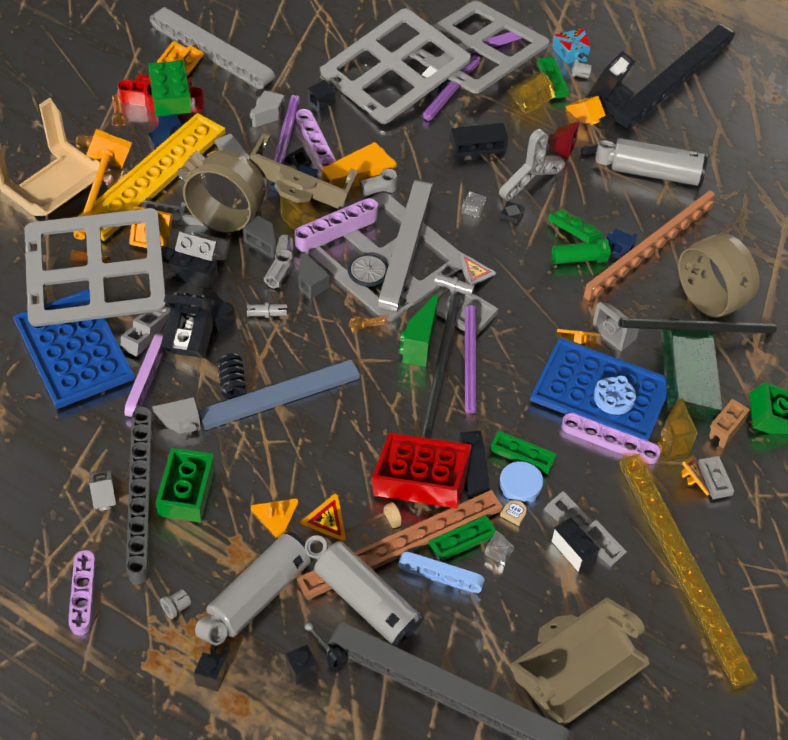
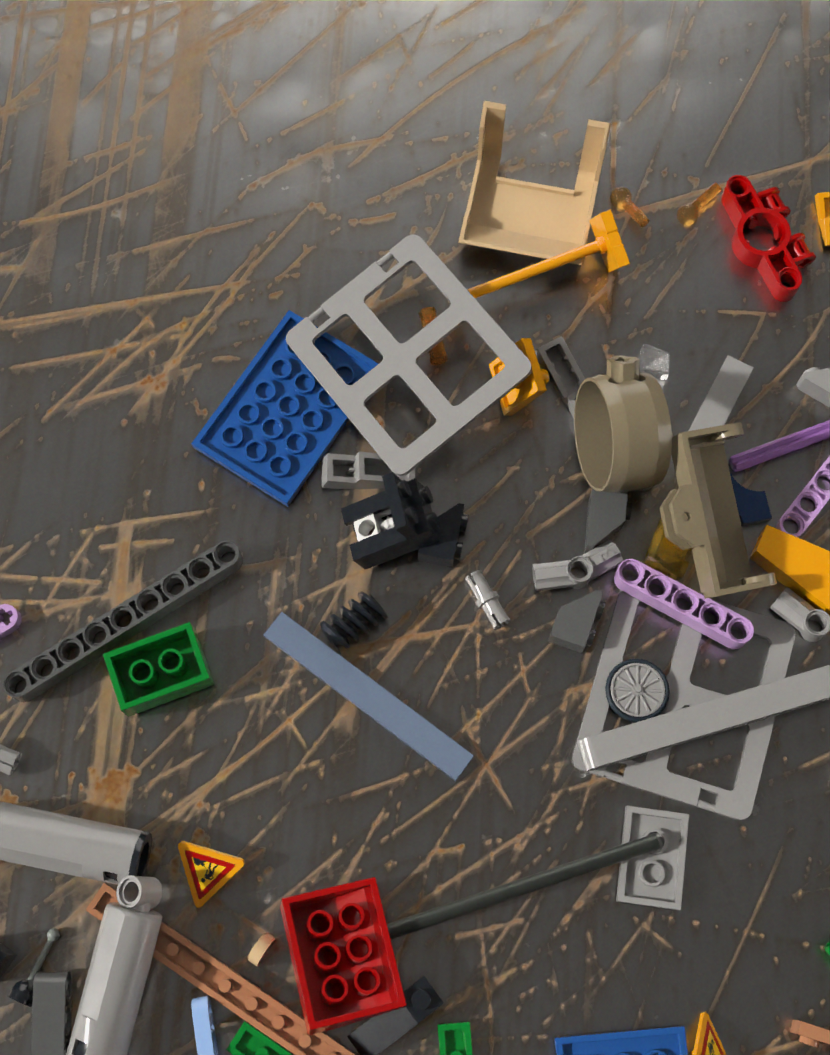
camera: 65 degrees right, 20 degrees up
yellow plate [77,113,226,241] -> none
light grey slope [89,470,116,511] -> none
lavender beam [124,334,165,417] -> none
green brick [148,60,192,117] -> none
dark blue tile [148,114,181,149] -> none
light grey slope [152,397,201,434] -> none
black brick [161,246,218,290] -> none
light grey panel [175,231,230,261] -> none
light orange piece [251,499,298,539] -> none
black slope [285,147,312,170] -> none
clear orange bar [349,315,386,331] -> none
green slope [399,295,438,367] -> none
light grey pin [434,273,475,297] -> none
piece [458,252,496,285] -> none
medium lavender axle [465,305,476,414] -> none

